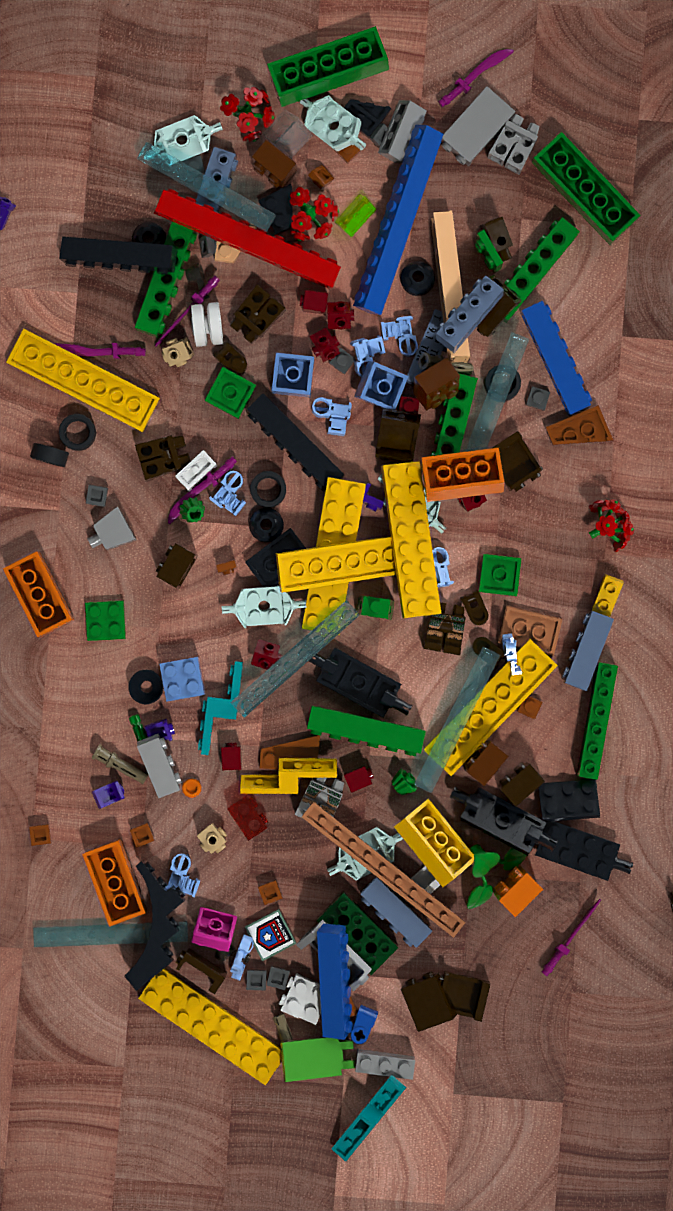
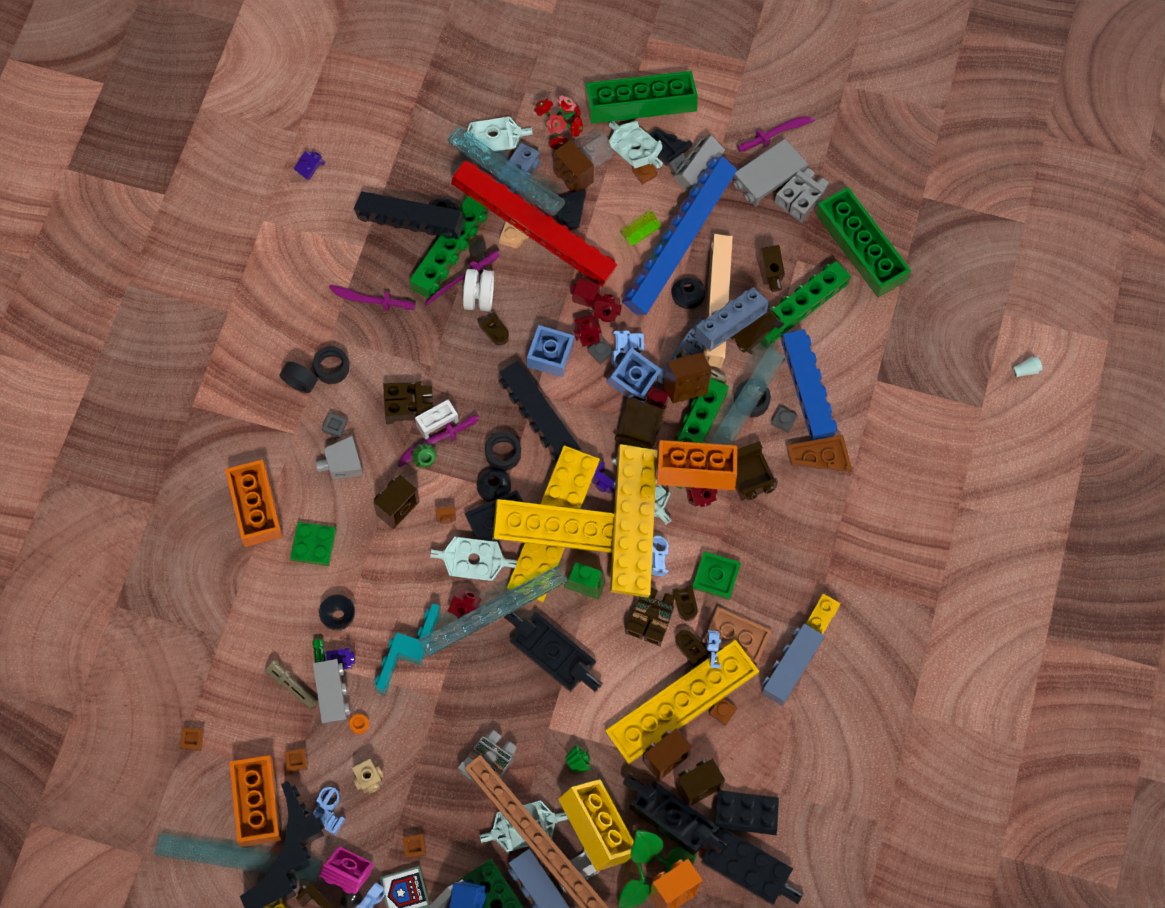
camera: 10 degrees right, 20 degrees down
yellow plate [6,328,160,433] -> none
dark purple bracket [92,781,125,809] -> none
medium blue brick [160,657,206,702] -> none
tan brick [162,337,194,367] -> none
dark grey plate [199,235,217,258] -> none
green plate [205,367,257,419] -> none
light blue piece [209,471,246,516] -> none
dark red brick [221,742,242,771] -> none
clear red brick [227,795,269,841] -> none
dark brown hips [230,284,286,344] -> none
yellow bracket [240,758,337,794] -> none
dark orange wing [259,735,320,770] -> none
red plant [290,187,339,242] -> none
green brick [307,705,426,756] -> none
dark orange plate [308,165,335,189] -> none
light blue piece [311,397,352,436] -> none
dark red brick [344,765,374,793] -> none
light blue piece [381,316,418,357] -> none
clear light blue plate [414,647,500,793] -> none
green plate [474,230,503,273] -> none
green brick [577,662,618,780] -> none
red plant [589,499,634,552] -> none

